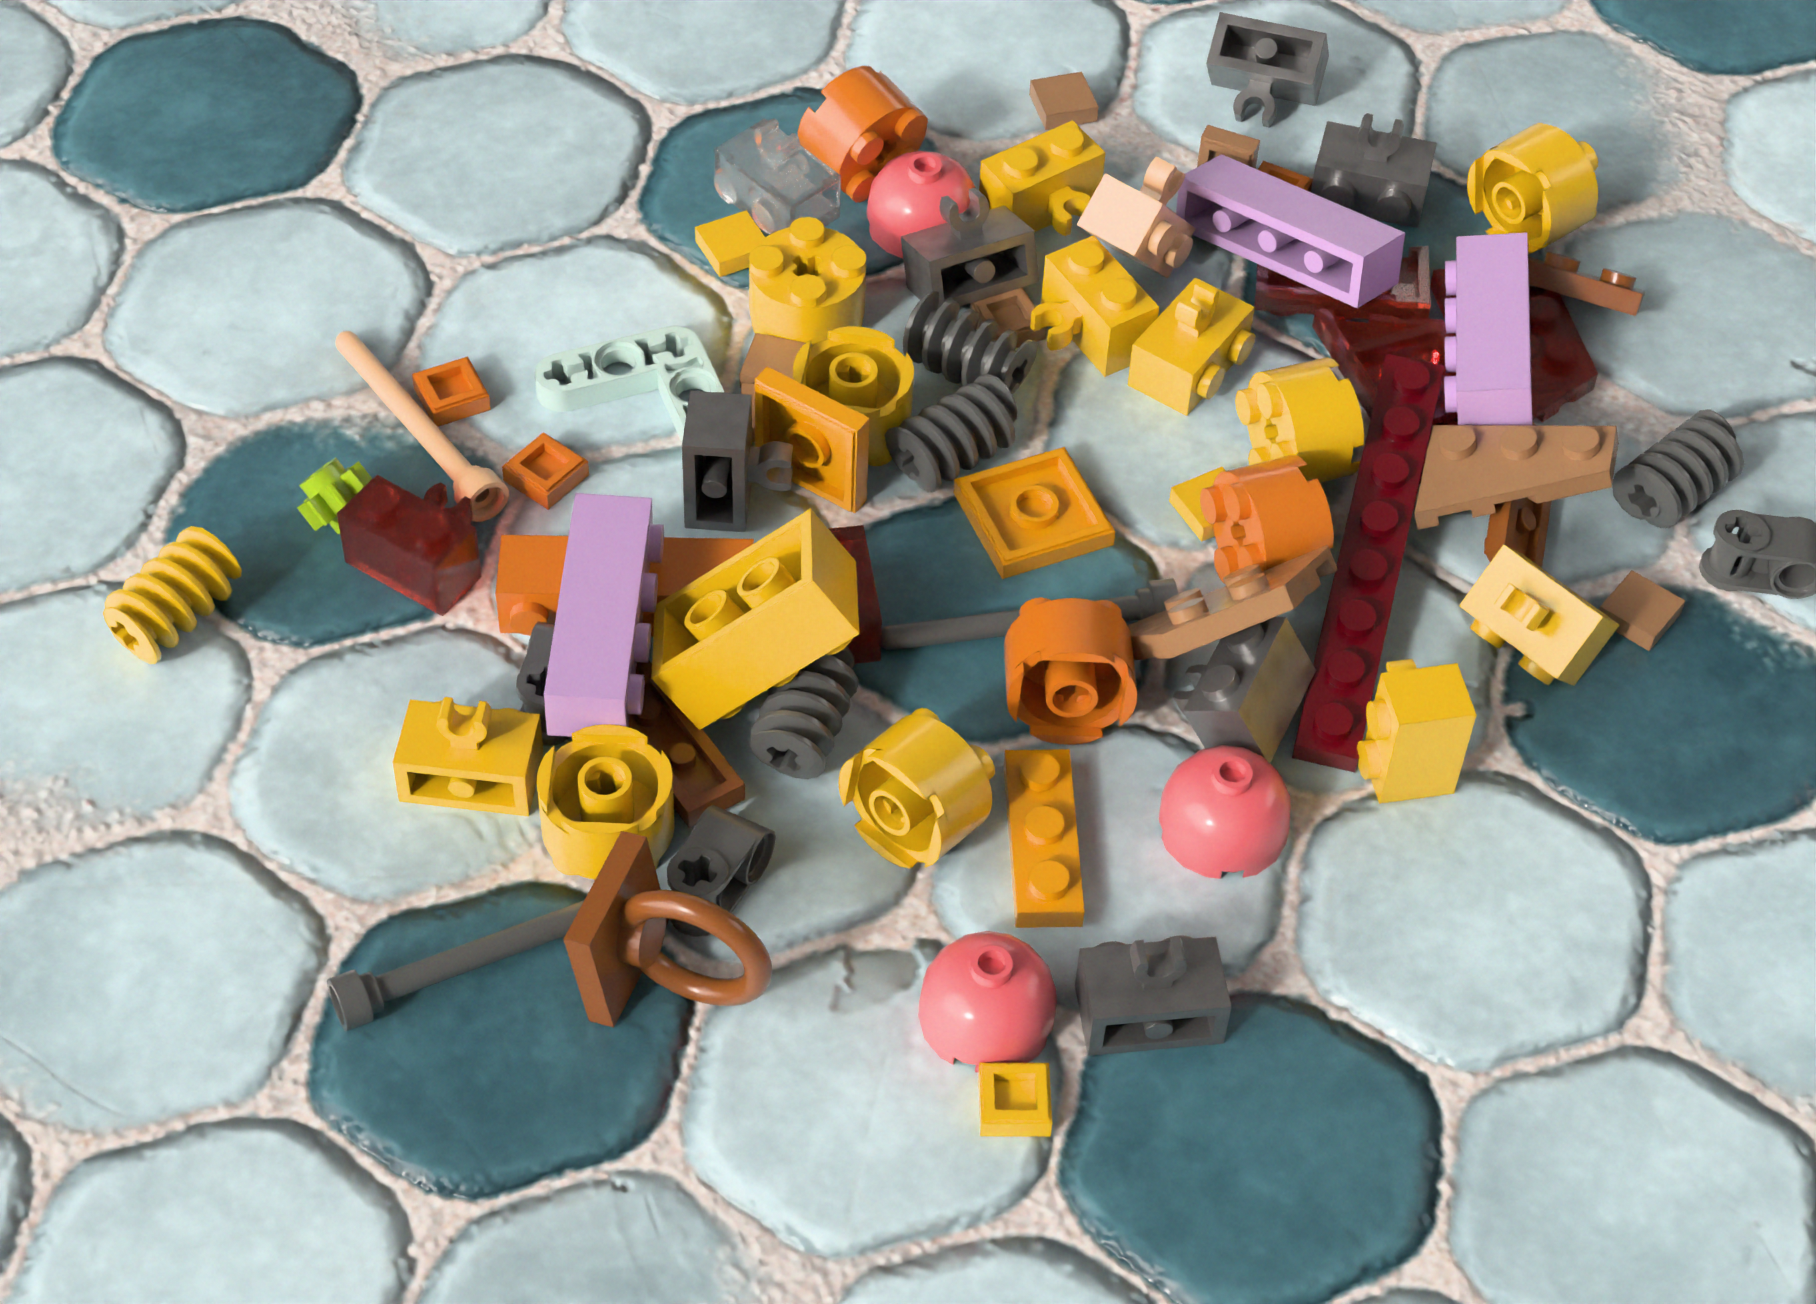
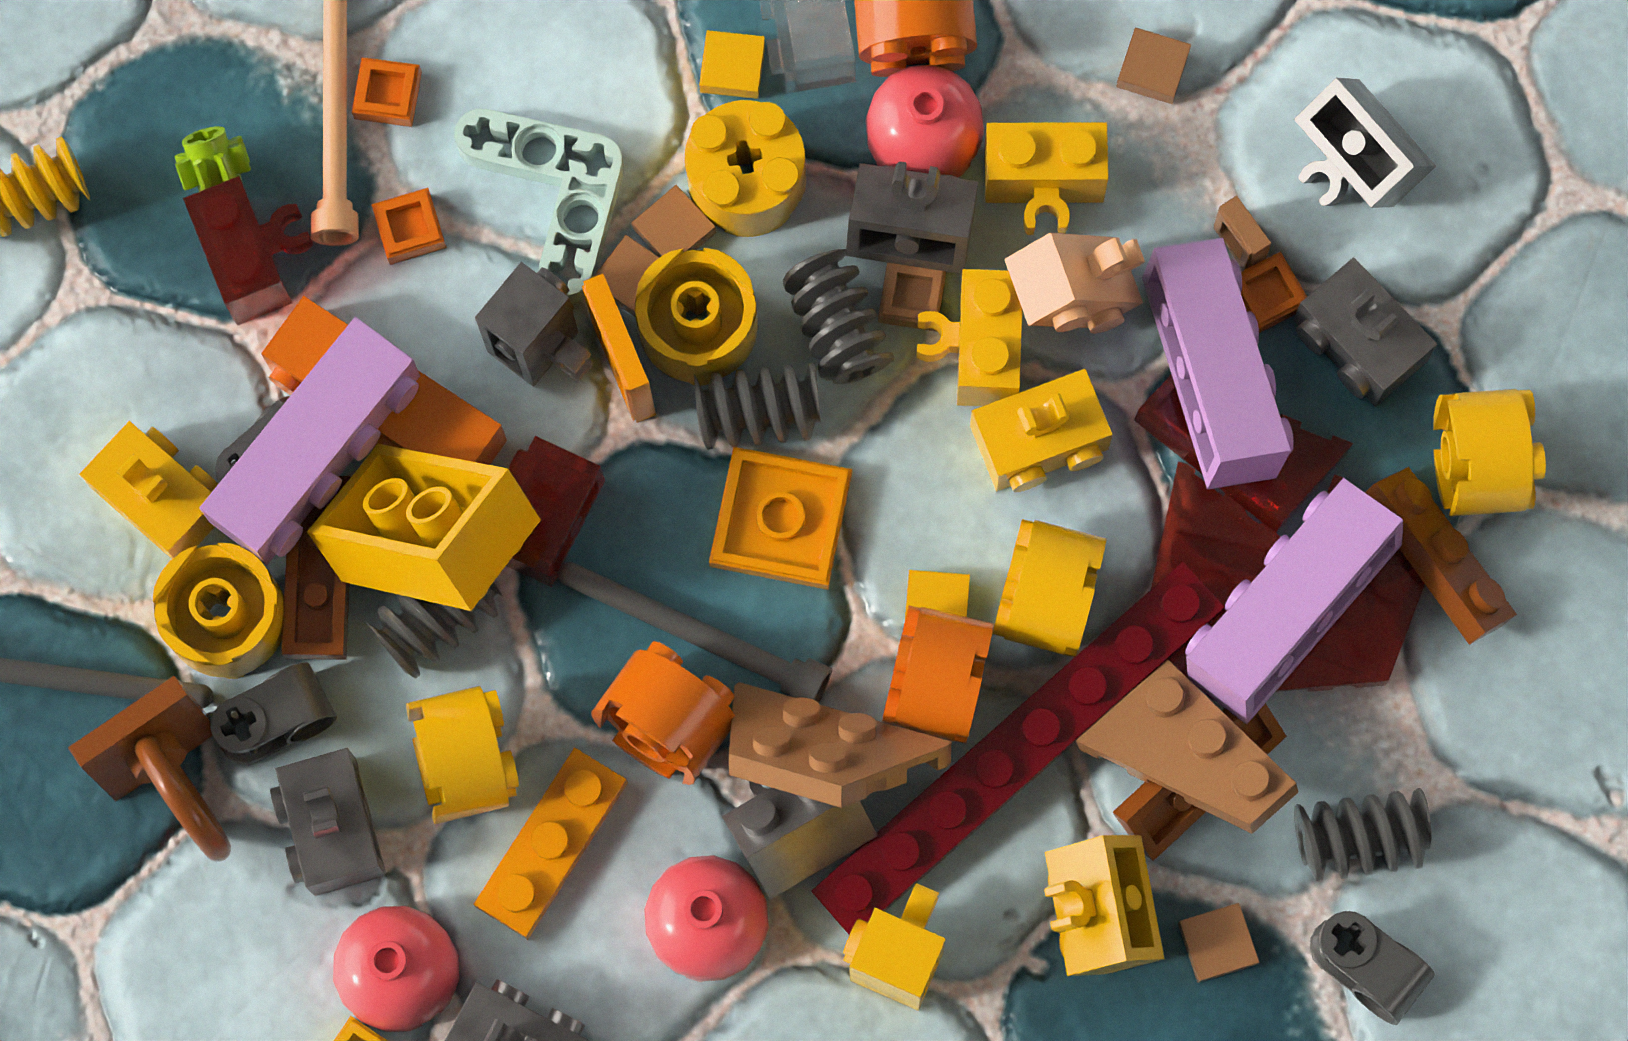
camera: 40 degrees right, 25 degrees up
none -> flat silver brick [270,748,387,896]

